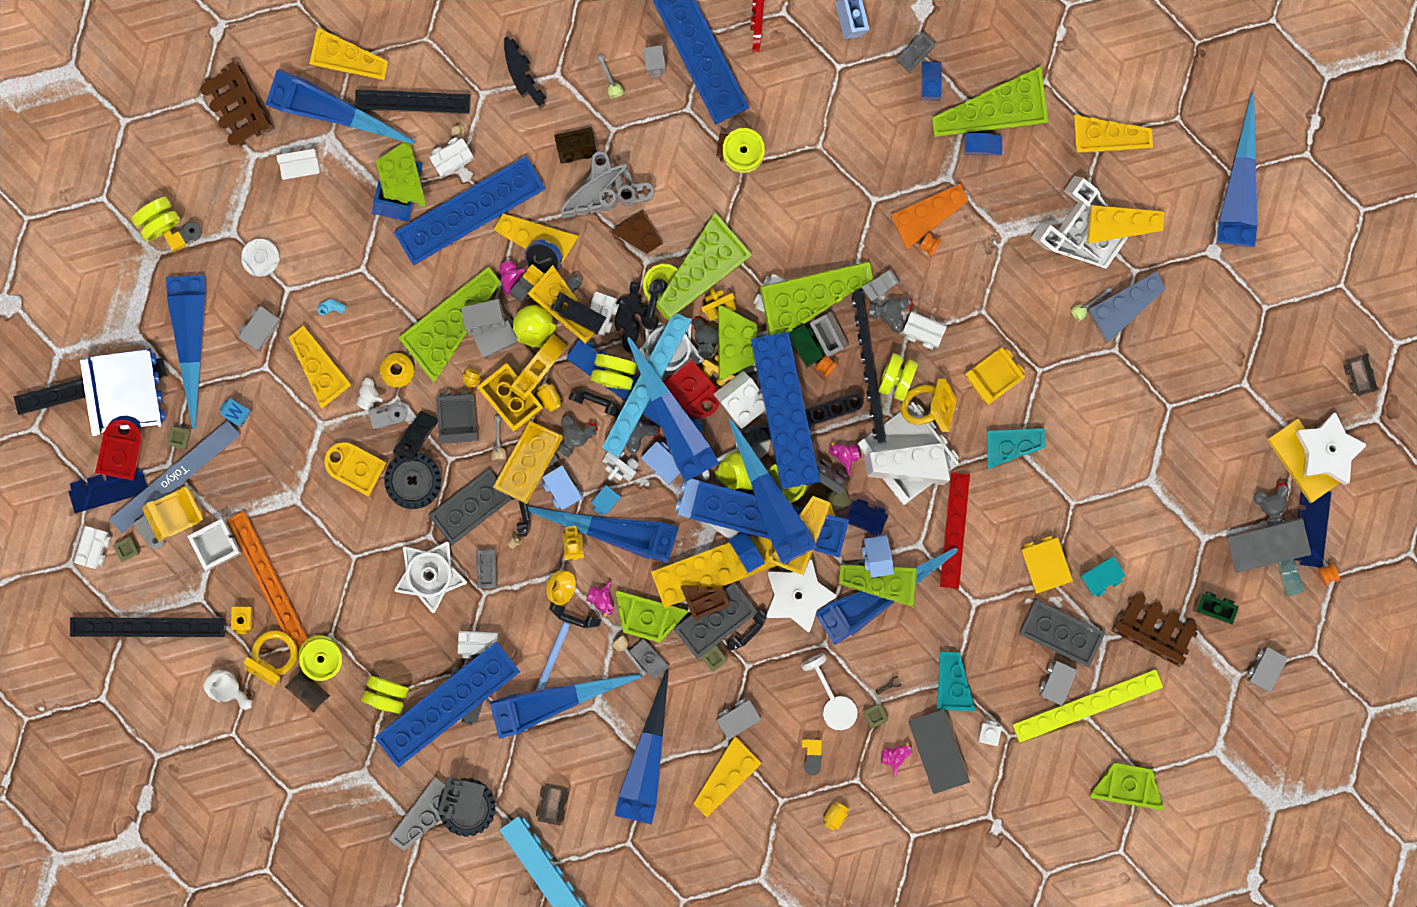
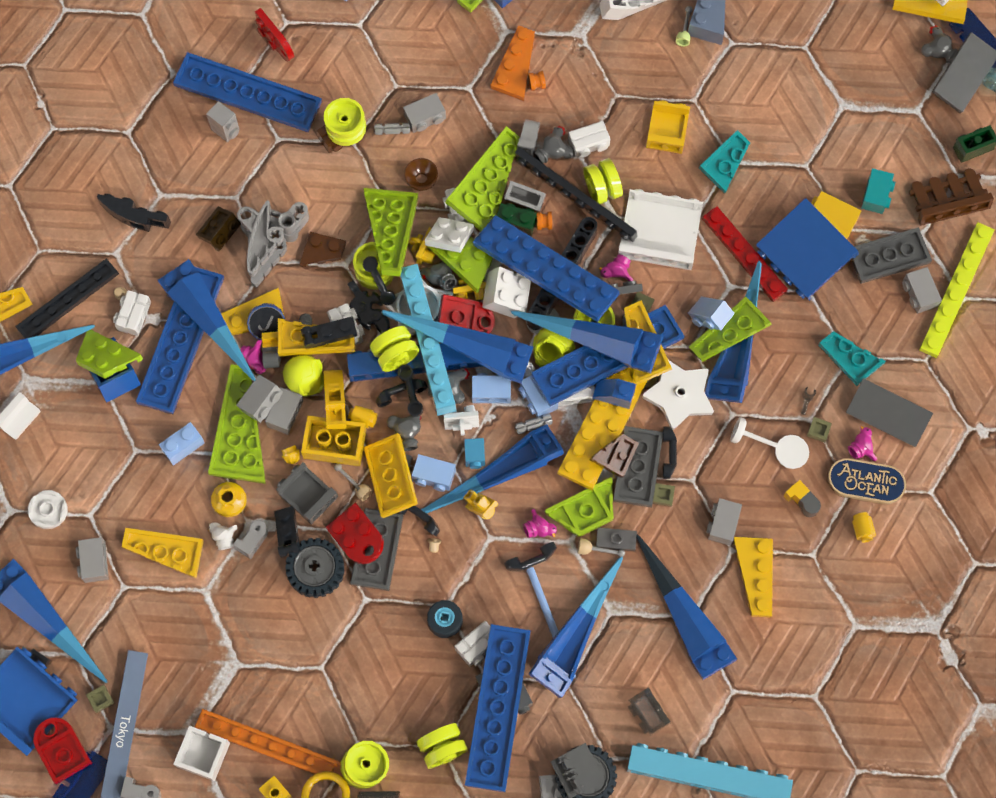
camera: 40 degrees left, 15 degrees down
yellow panel [142,486,203,542] -> none
dark azure brick [220,398,252,427] -> none
medium azure arm [317,299,347,316] -> none
yellow plate [325,442,387,497] -> none
white plate [394,542,467,613] -> none
flat silver plate [476,549,497,588] -> none
yellow piece [546,570,576,605] -> none
hinge [597,54,624,99] -> none
clear blue brick [845,499,889,536] -> none
white wedge [864,443,950,485] -> none
yellow tile [900,379,957,432] -> none
white brick [977,720,1002,746] -> none
none -> blue plate [158,259,255,381]
none -> light blue brick [159,422,205,465]
none -> red plate [325,502,384,564]
none -> light grey axle [374,123,410,135]
none -> black bar [398,365,424,417]
none -> light grey brick [403,93,446,133]
none -> reddish brown piece [404,158,438,191]
none -> white plate [425,217,474,253]
none -> black wheel [427,600,463,638]
none -> light grey axle [515,414,553,434]
none -> blue panel [756,198,859,301]
none -> tile [828,458,906,504]

